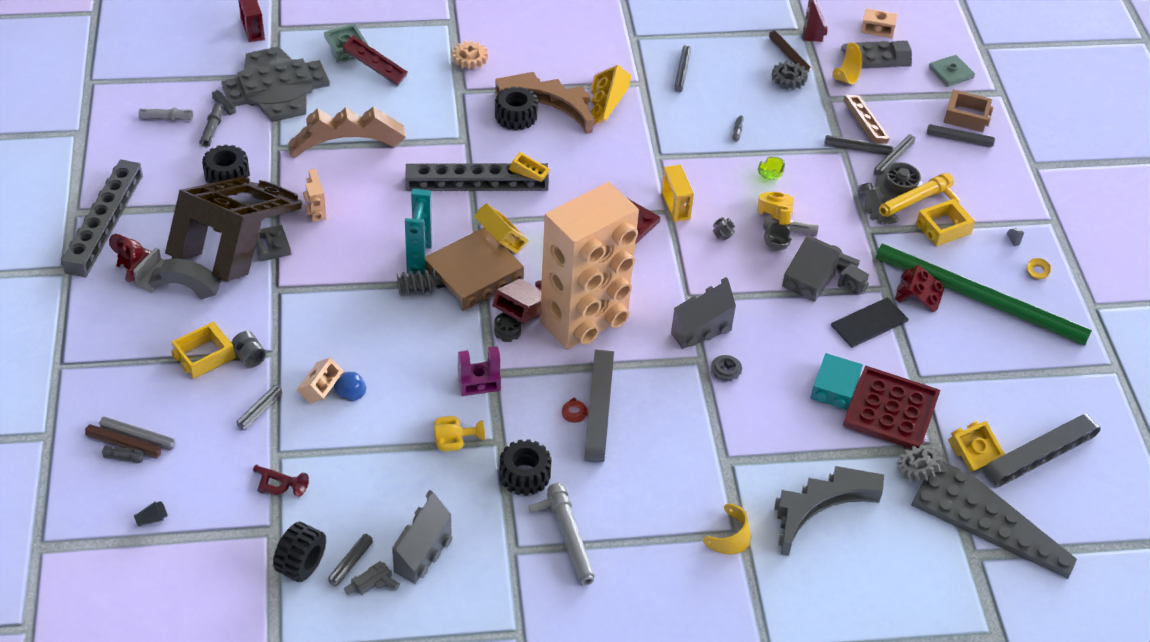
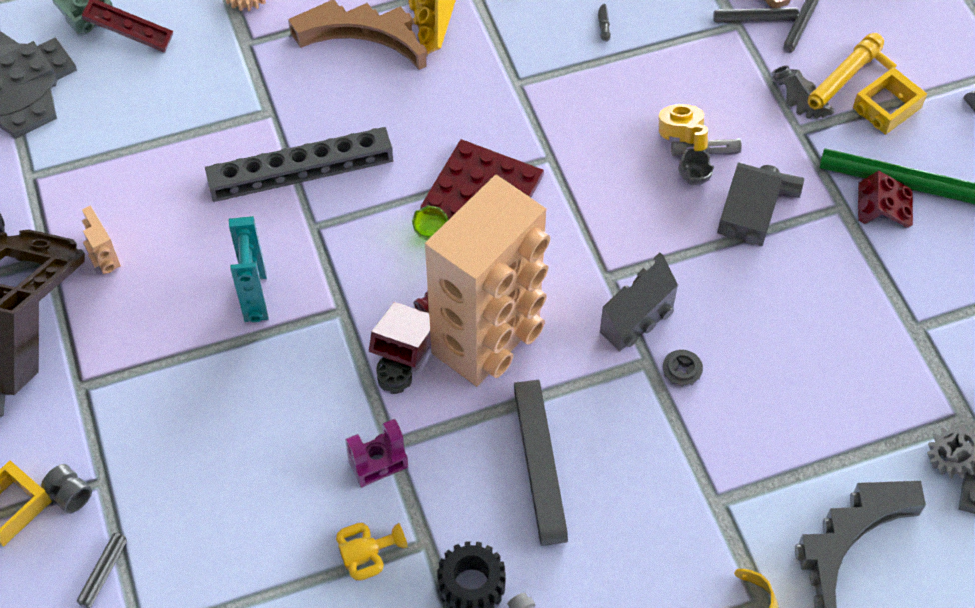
camera: 10 degrees left, 10 degrees up
dark grey plate [256,225,291,261] -> none
medium nougat arch [288,106,406,158] -> none
light nougat brick [297,357,343,404] -> none
blue hair [334,372,366,402] -> none
dark grey piece [397,269,437,296] -> none
medium nougat panel [425,228,524,311] -> none
yellow window [474,203,529,254] -> none
black tyre [495,86,538,130] -> none
yellow slope [509,152,550,182] -> none
clear red piece [561,397,588,423] -> none
yellow window [661,164,694,222] -> none
dark grey gear [712,217,735,240] -> none
clear neon green hair [758,157,786,181] -> none
teal brick [810,353,863,410] -> none
black piece [831,297,909,348] -> none
dark grey brick [837,264,869,295] -> none
dark red plate [843,365,941,450] -> none
dark grey piece [875,162,923,200] -> none

